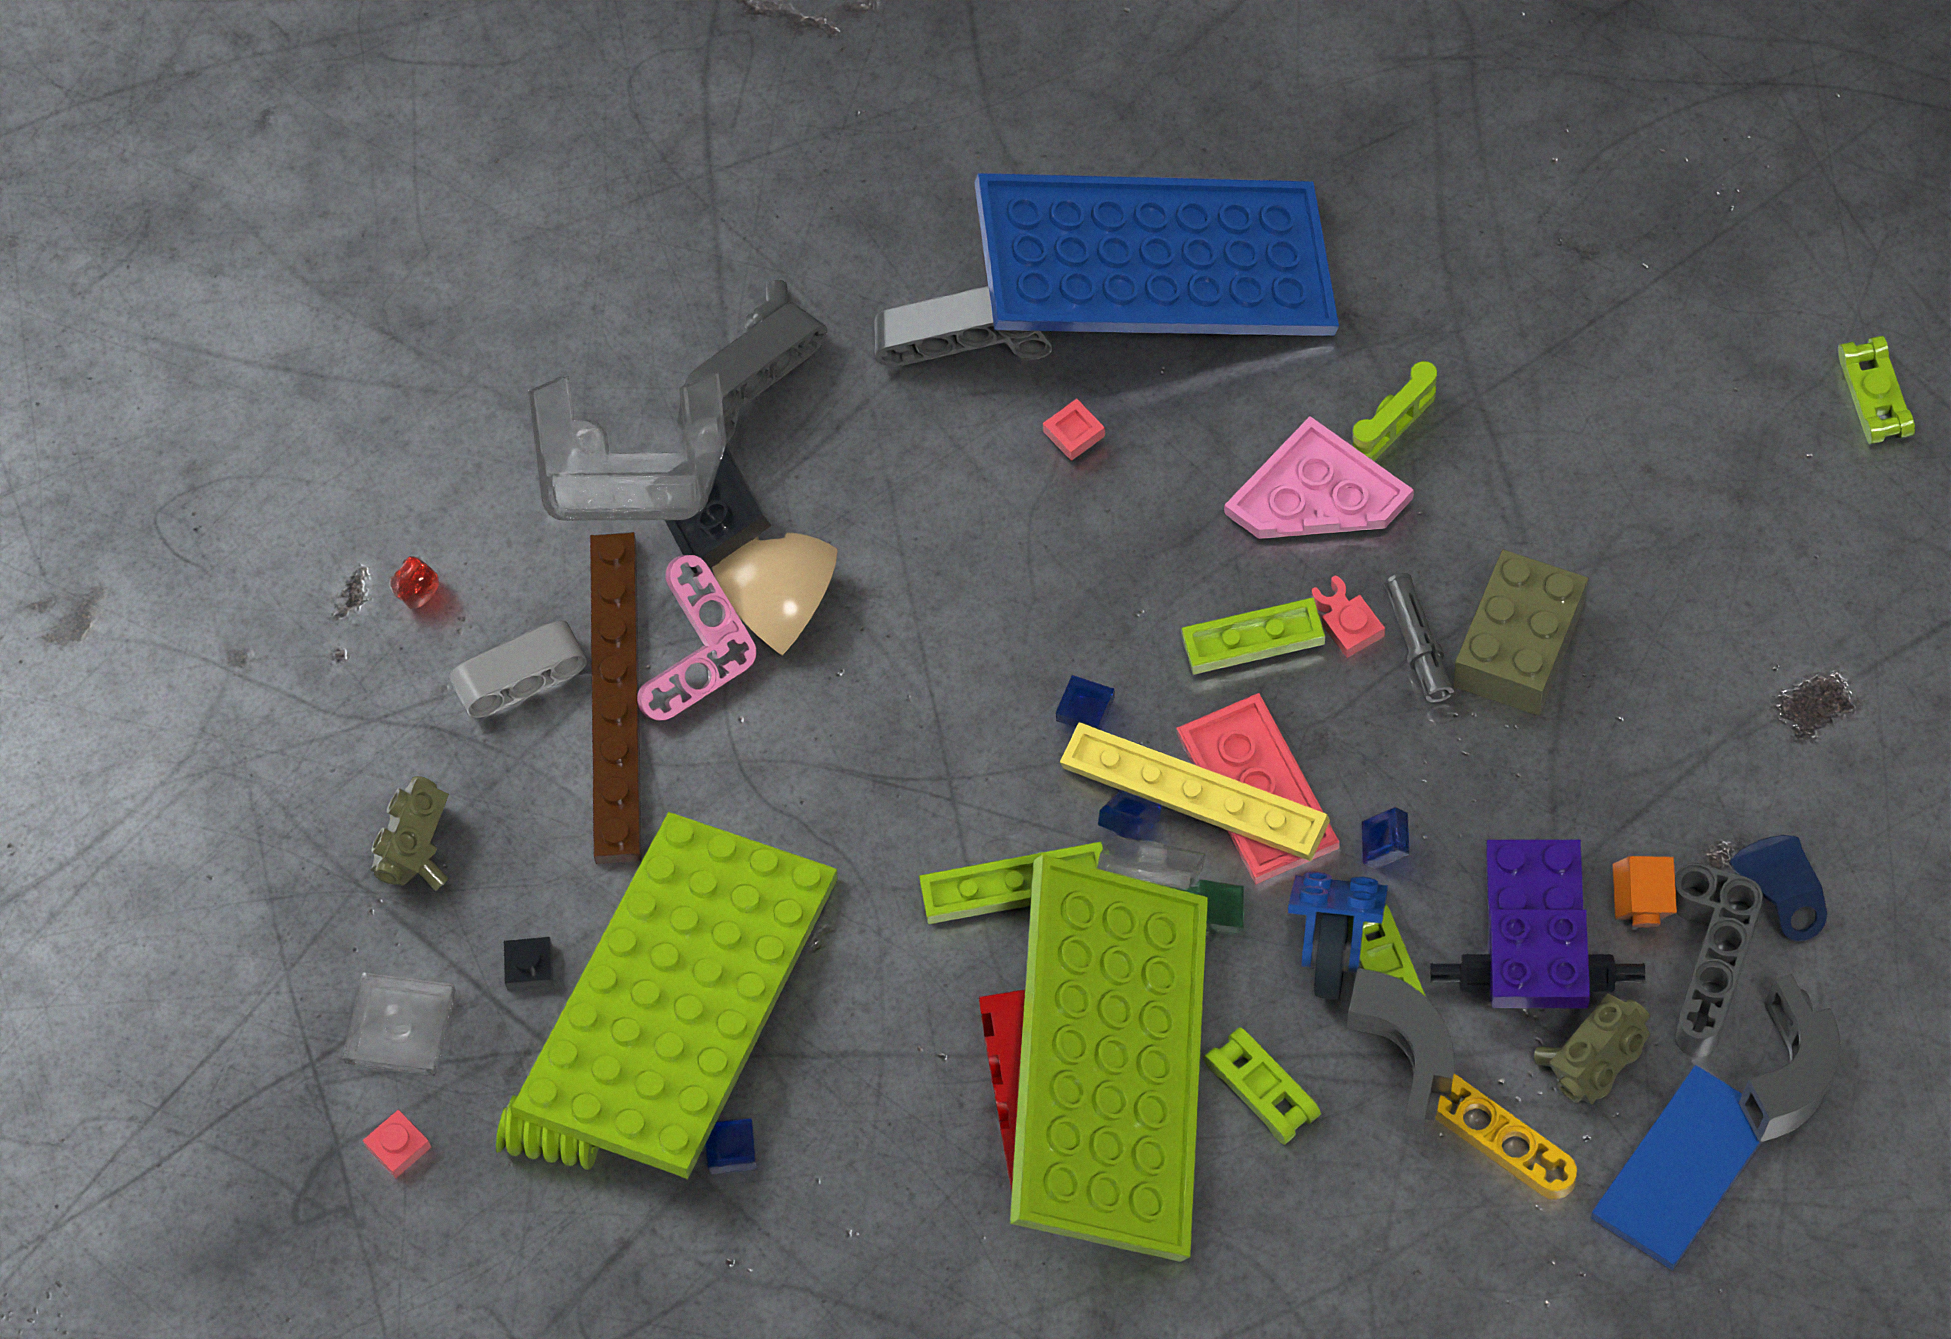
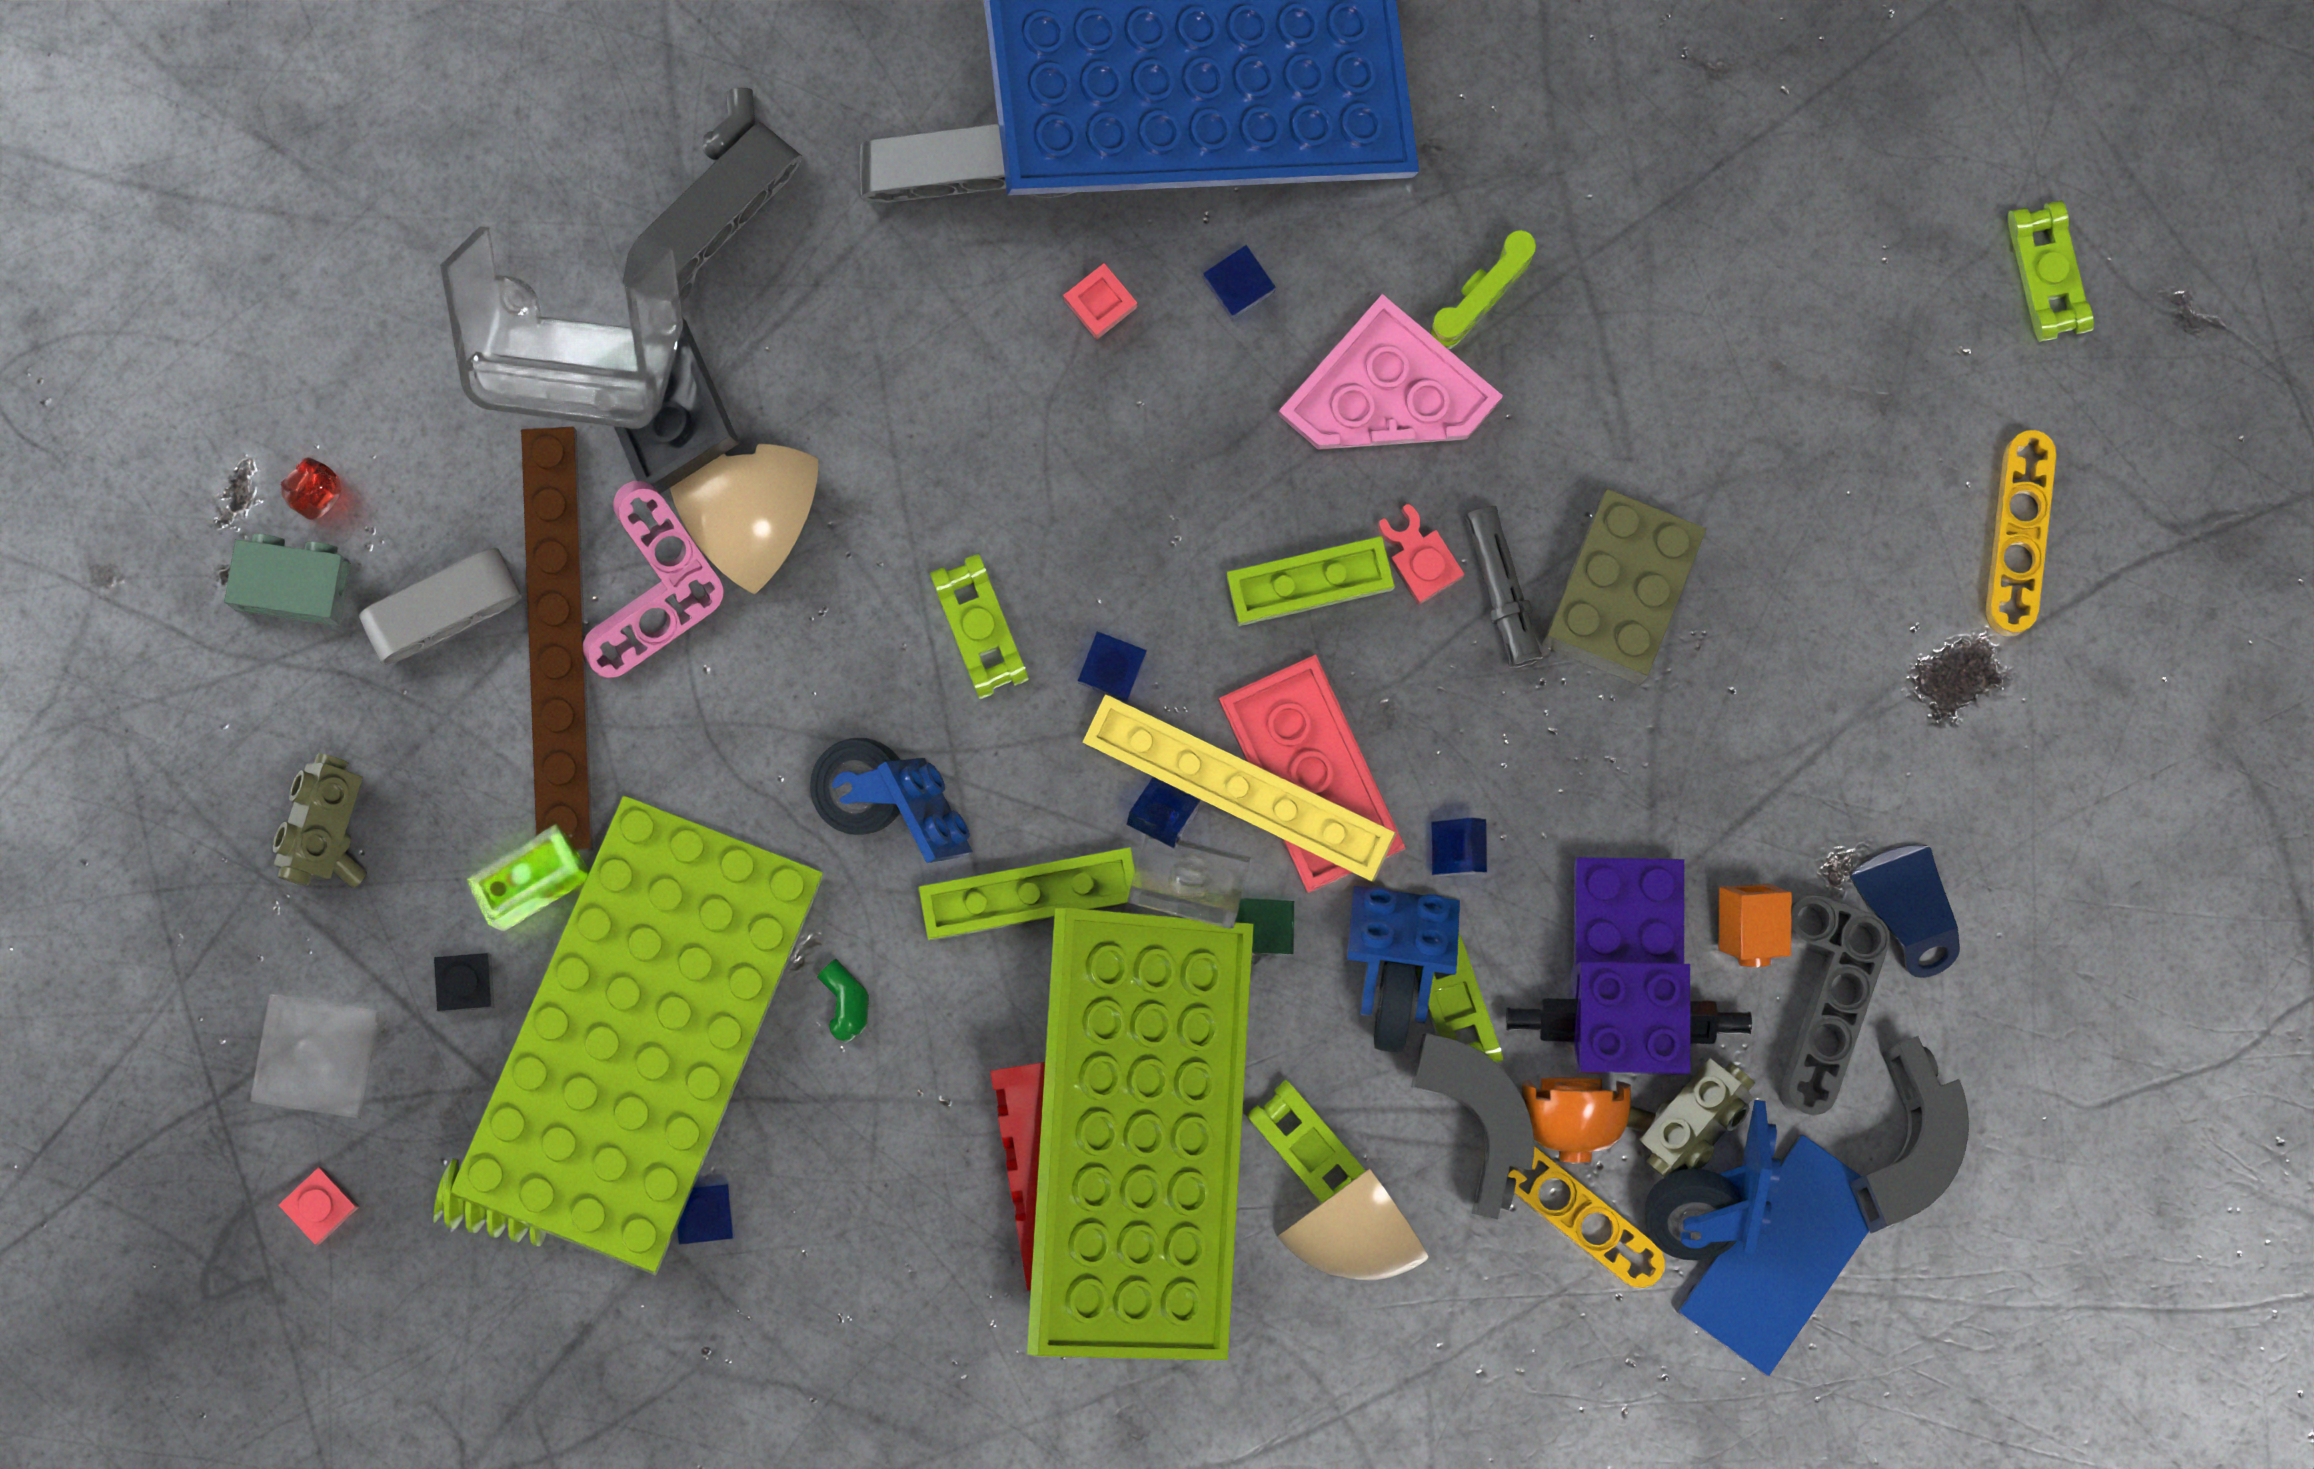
camera: 10 degrees left, 20 degrees up
none -> sand green brick [224,534,351,626]
none -> clear neon green slope [466,824,590,931]
none -> plate [810,738,973,863]
none -> green arm [817,959,869,1042]
none -> lime plate [929,553,1029,700]
none -> clear blue plate [1202,245,1276,321]
none -> tan brick [1277,1169,1429,1280]
none -> orange cylinder [1522,1077,1631,1163]
none -> plate [1645,1100,1780,1261]
none -> yellow beam [1986,430,2056,636]

